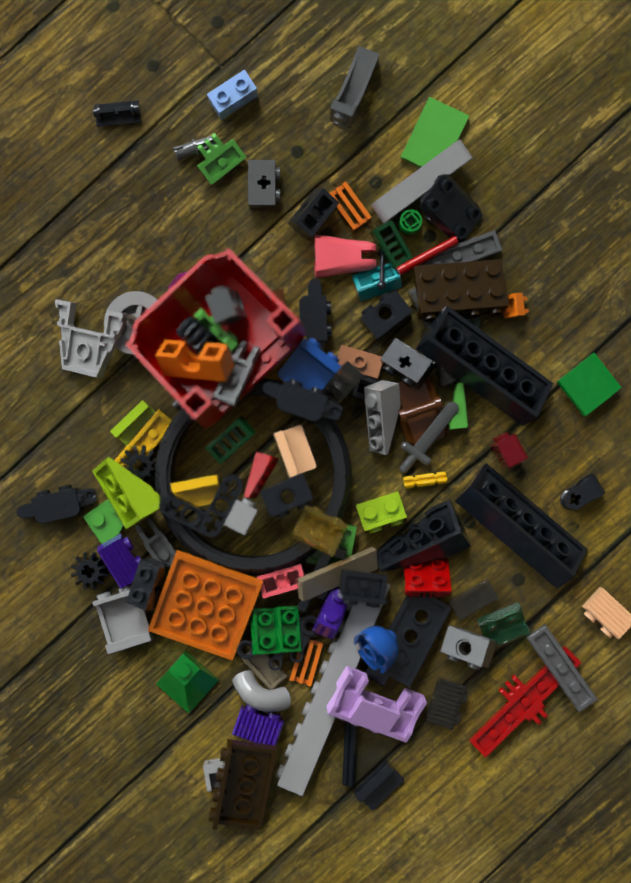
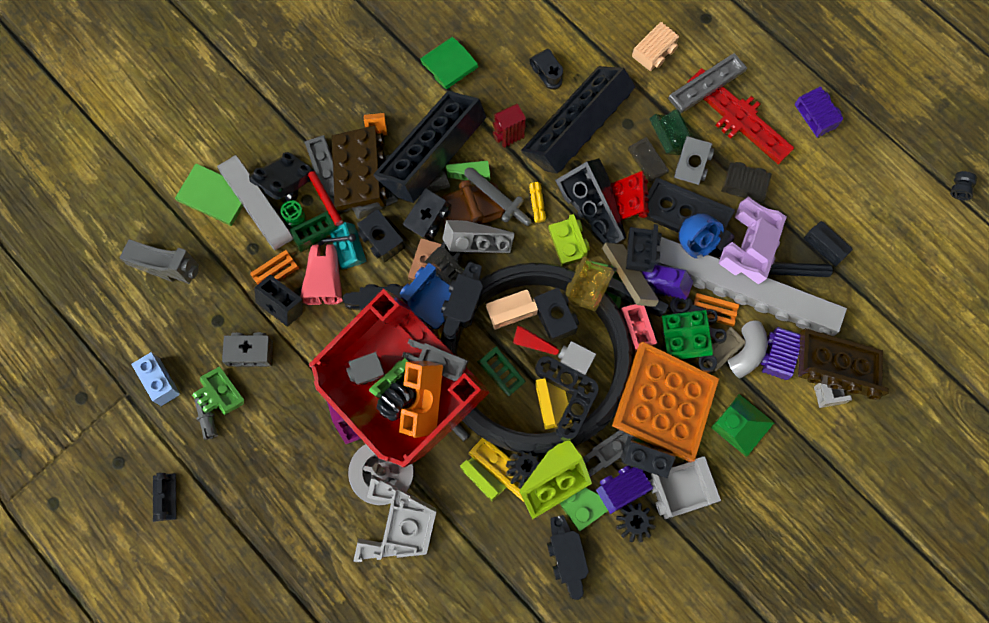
camera: 90 degrees left, 15 degrees down
none -> dark purple brick [795,87,843,138]

